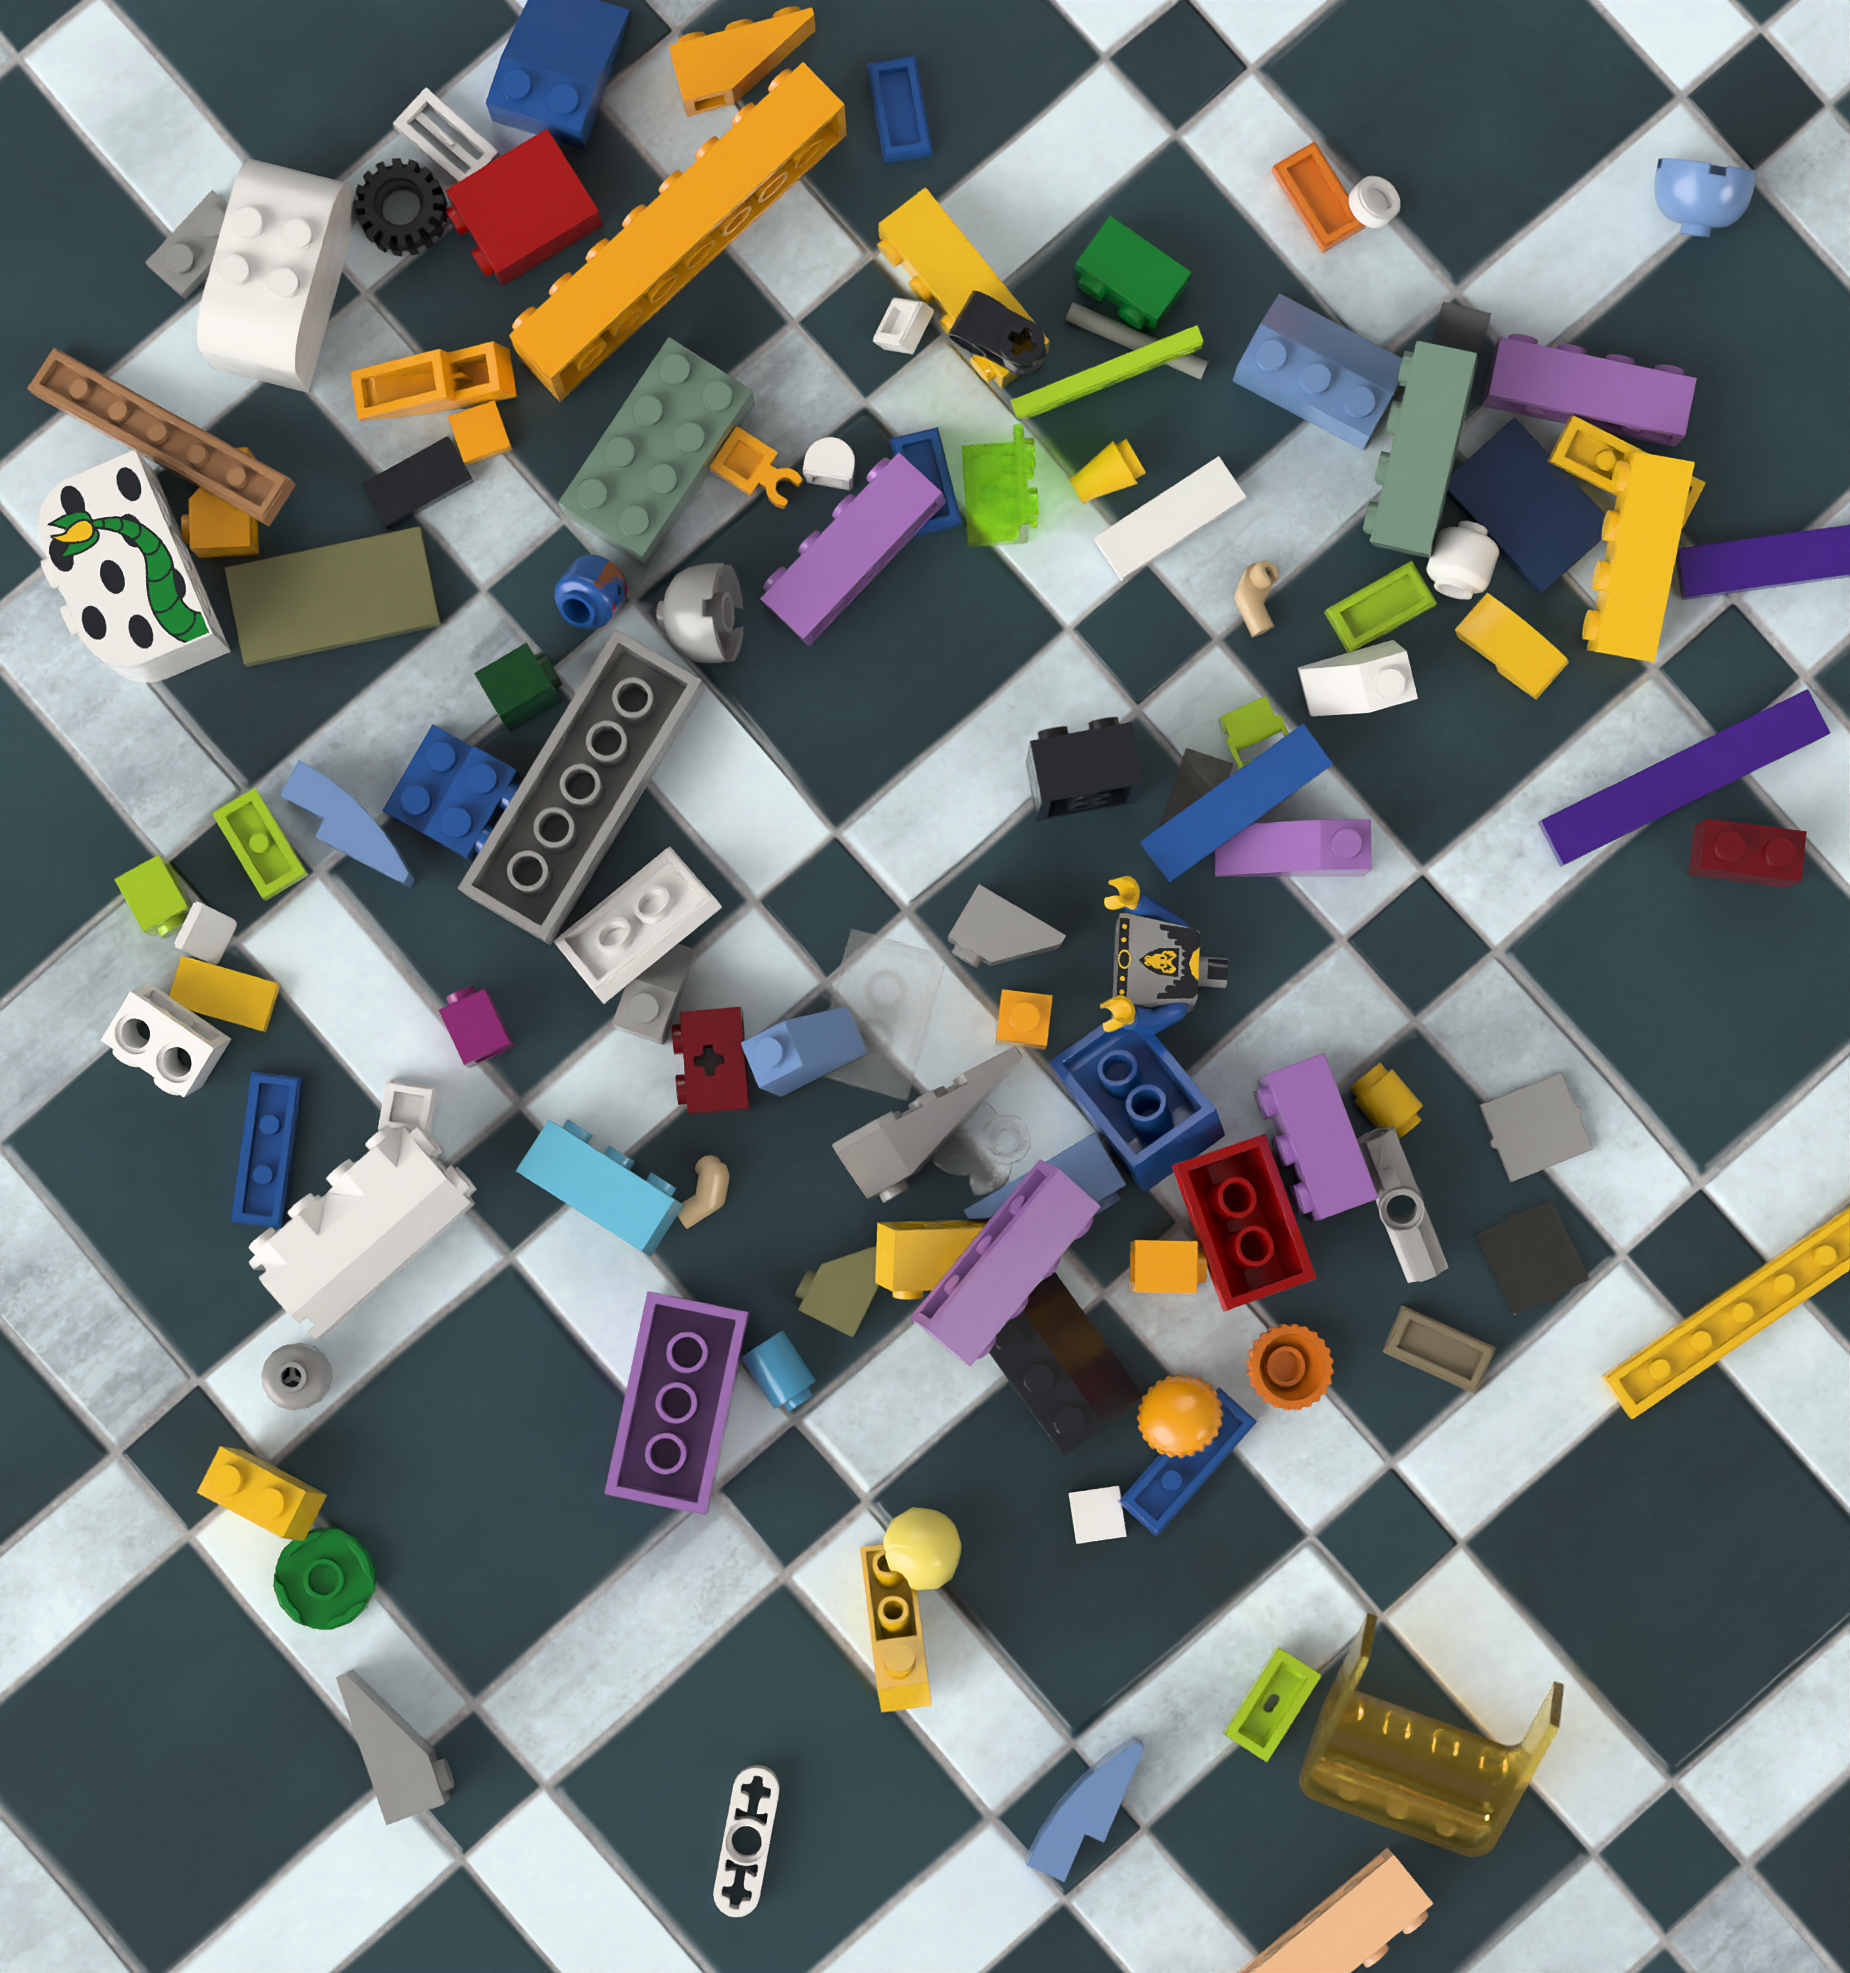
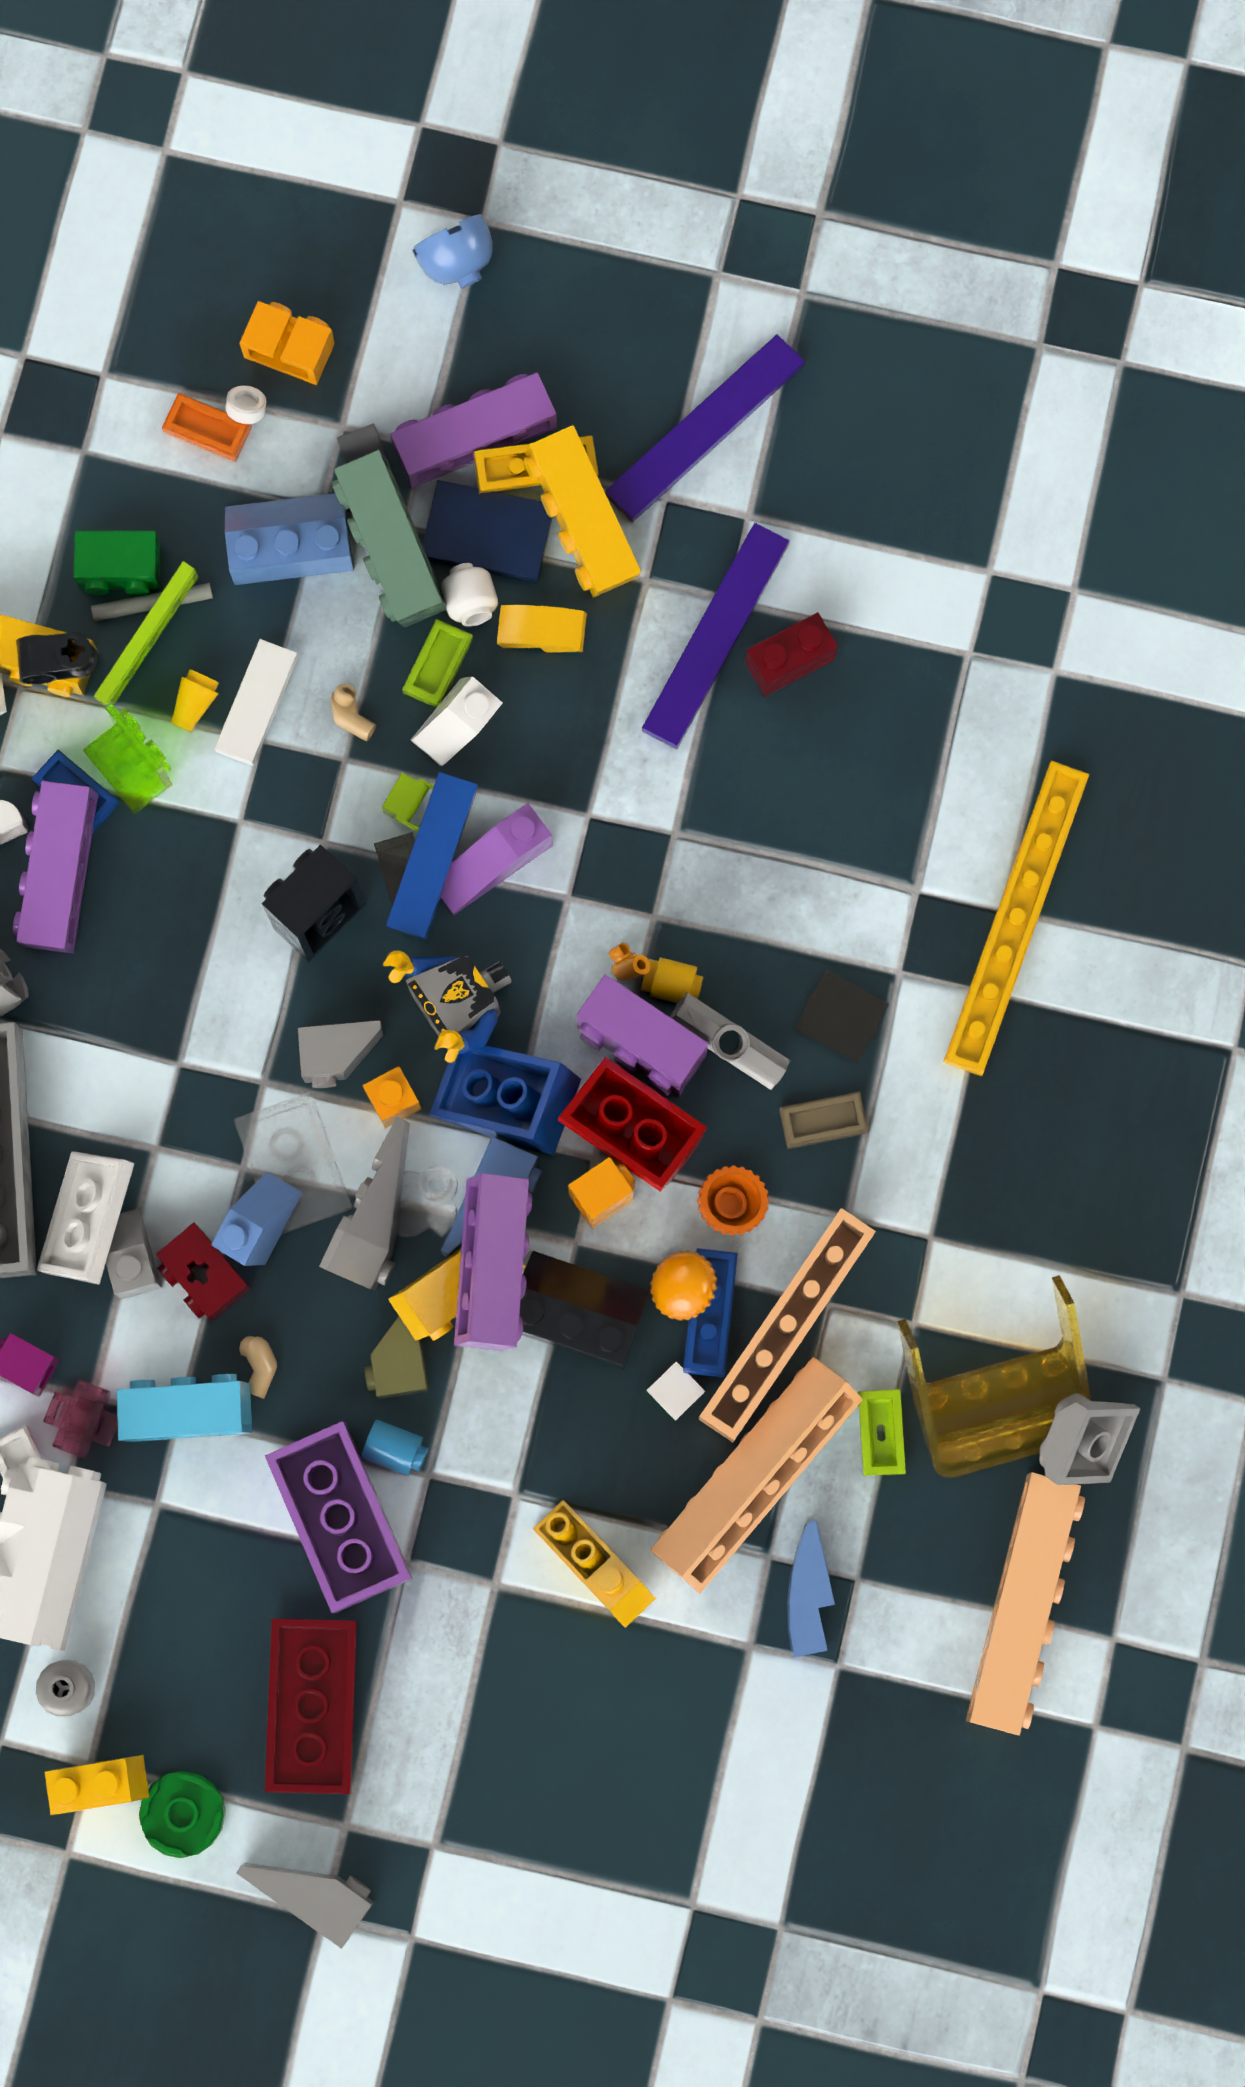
camera: 35 degrees left, 5 degrees down
white beam [714,1765,780,1917] -> none
light yellow hair [883,1507,962,1590] -> none
light grey piece [1479,1072,1593,1182] -> none
none -> clear pink piece [43,1380,118,1458]
none -> light orange piece [240,301,335,385]
none -> dark red plate [265,1619,358,1794]
none -> light orange arm [609,942,650,981]
none -> light nougat brick [650,1357,863,1593]
none -> light nougat brick [699,1208,876,1443]
none -> light grey slope [1040,1393,1141,1485]

